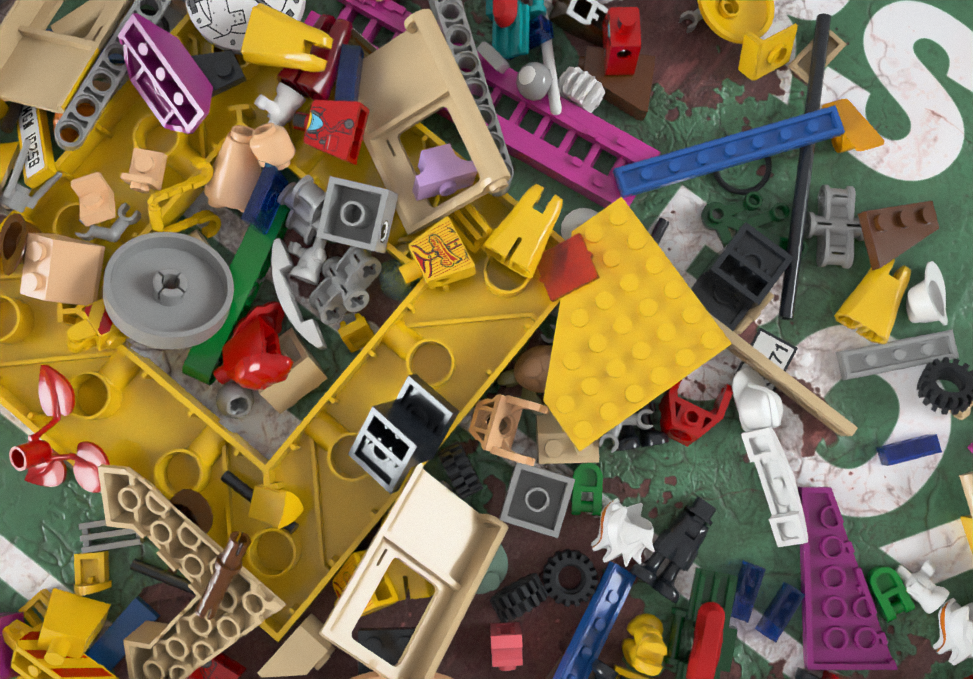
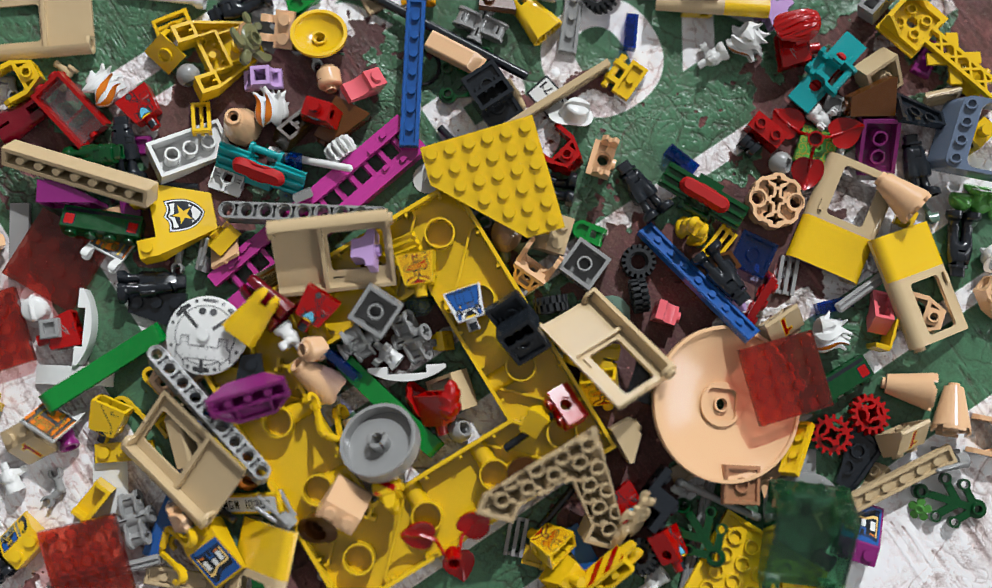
camera: 75 degrees left, 0 degrees up
light nougat bracket [71,172,115,227] -> none
light grey arm [75,203,141,242] -> none
light nougat bracket [121,148,168,193] -> none
reddish brown pin [195,531,251,620] -> none
clear blue piece [335,44,364,102] -> none
yellow piece [481,184,563,278] -> none
light grey piece [516,62,553,101] -> none
clear red piece [537,233,600,302] -> none
white hair [591,498,655,567] -> none
light grey arm [599,409,653,453] -> none
yellow piece [738,23,798,81] -> none
white slope [741,427,808,547] -> none
clear blue piece [755,582,805,643] -> none
magenta wing [798,487,898,670] -> none
green plate [866,565,915,623] -> none
none -> light nougat head [316,64,342,94]
none -> coral arch [340,67,387,104]
none -> light nougat piece [424,30,487,74]
none -> torso [443,282,484,332]
none -> yellow torso [527,523,576,570]
none -> brick [544,382,589,432]
none -> light nougat piece [585,135,620,180]
none -> yellow plate [600,54,648,102]

